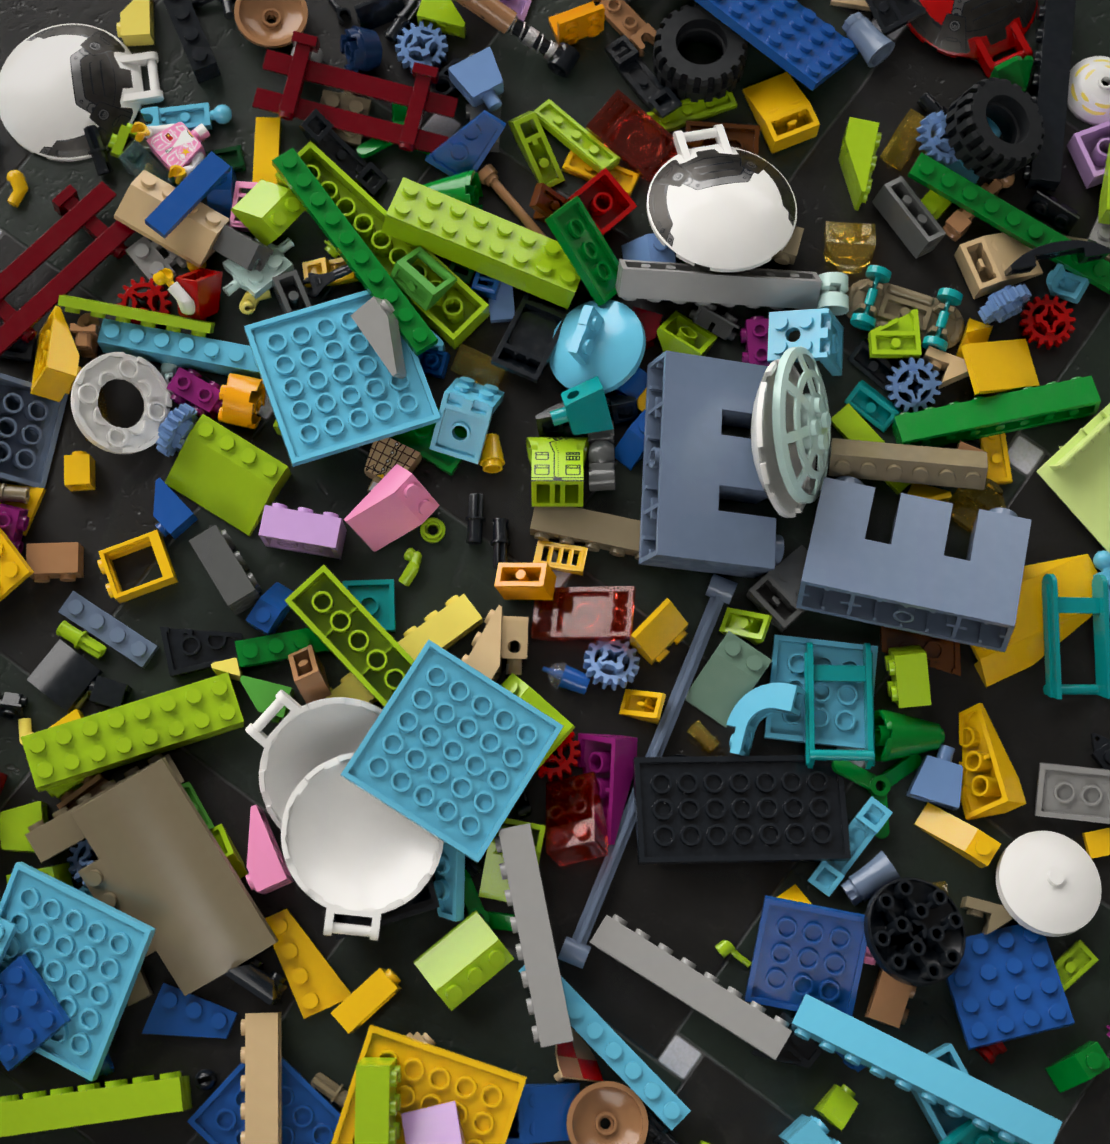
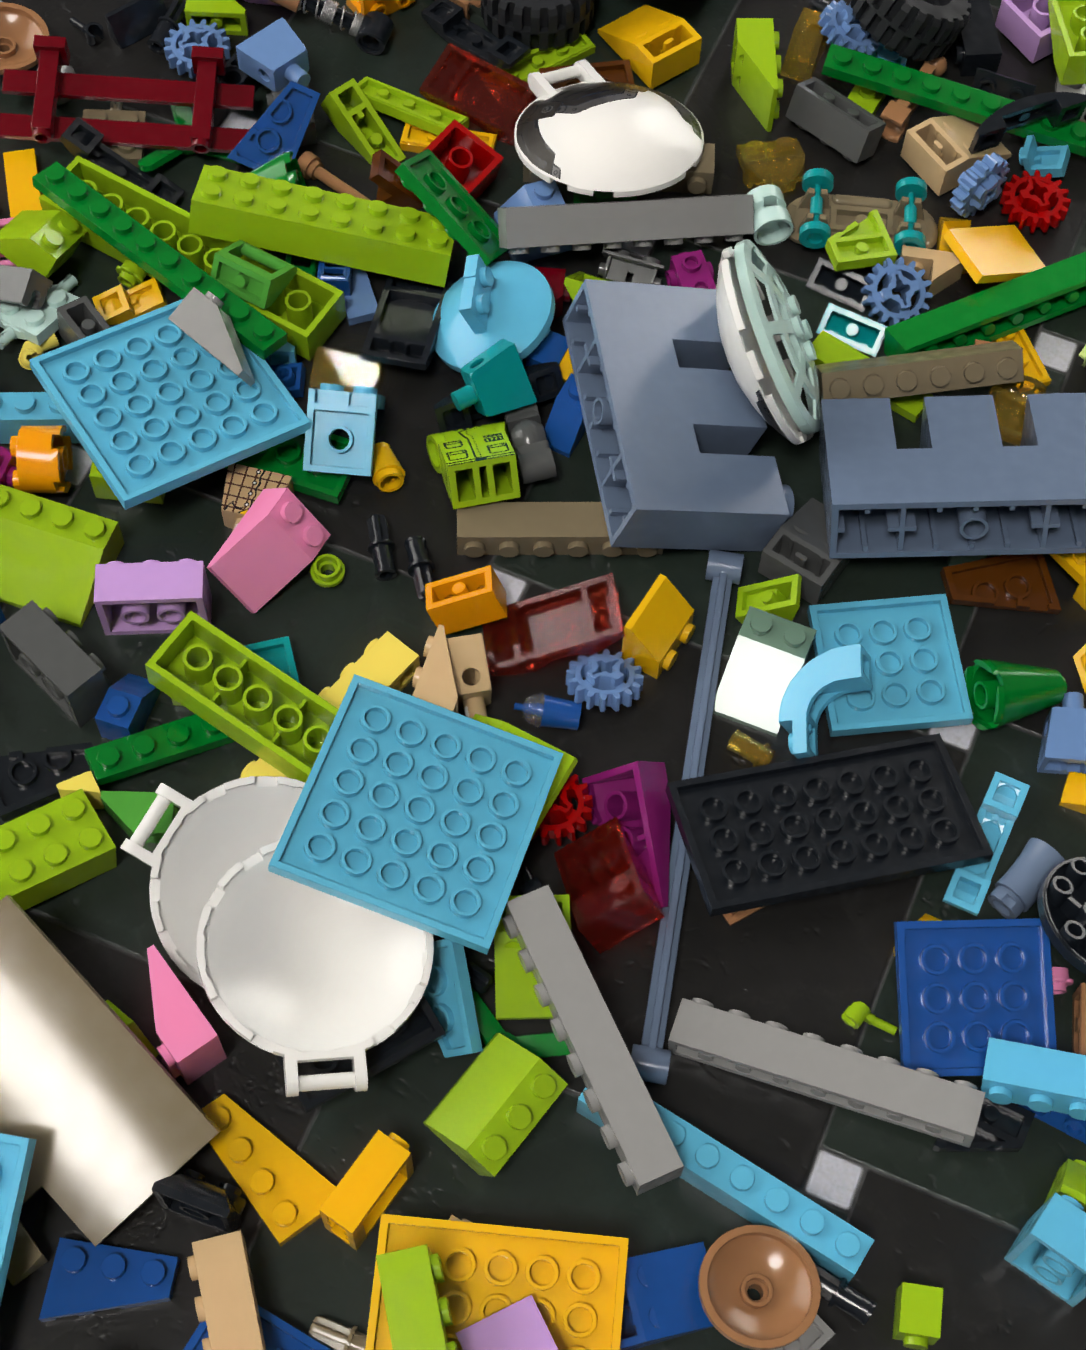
camera: 15 degrees left, 15 degrees down
medium nougat brick [288,644,331,704] -> none
black piece [302,264,353,298] -> none
dark blue cone [340,26,383,74] -> none
lime arm [398,548,422,587] -> none
yellow slope [533,540,588,576] -> none
shield [554,1028,603,1083] -> none
yellow slope [619,689,666,725] -> none
medium azure bracket [767,308,844,376] -> none
teal piece [804,642,875,769] -> none
green piece [832,754,922,839] -> none
lime brick [884,645,931,708] -> none

